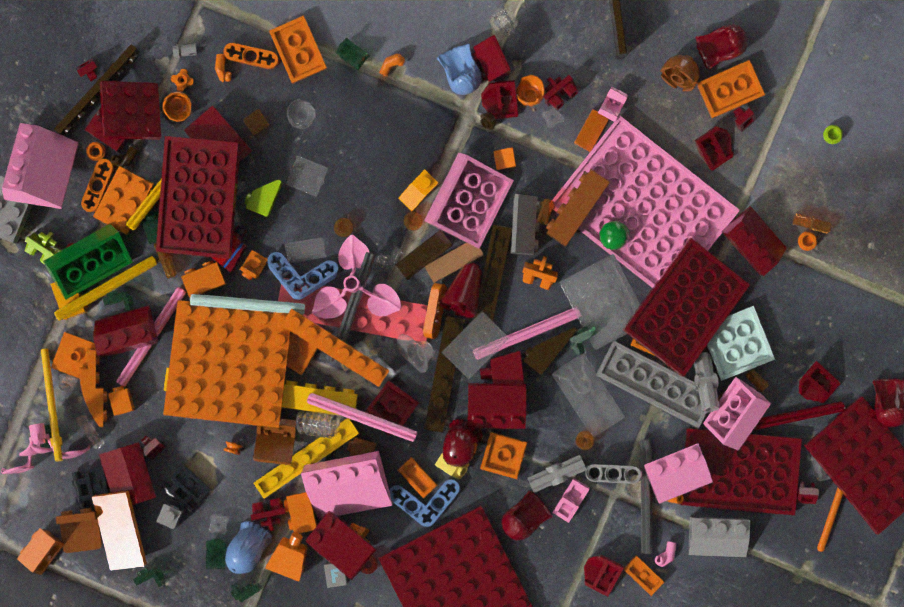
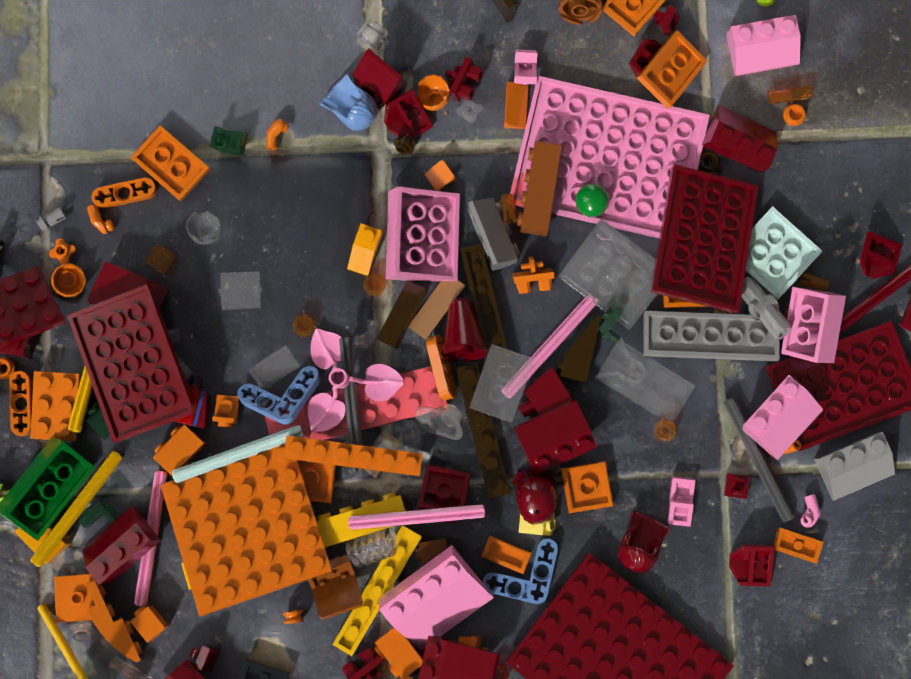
camera: 25 degrees left, 5 degrees down
dark brown arm [111,146,138,167] -> none
clear orange axle [153,242,177,279] -> none
lime slope [244,180,283,218] -> none
light grey piece [527,455,586,493] -> none
light grey beam [585,464,643,484] -> none
none -> orange plate [637,30,707,109]
none -> dark brown plate [698,151,719,173]
none -> dark red tile [723,473,750,499]
none -> bright pink slope [726,15,800,76]

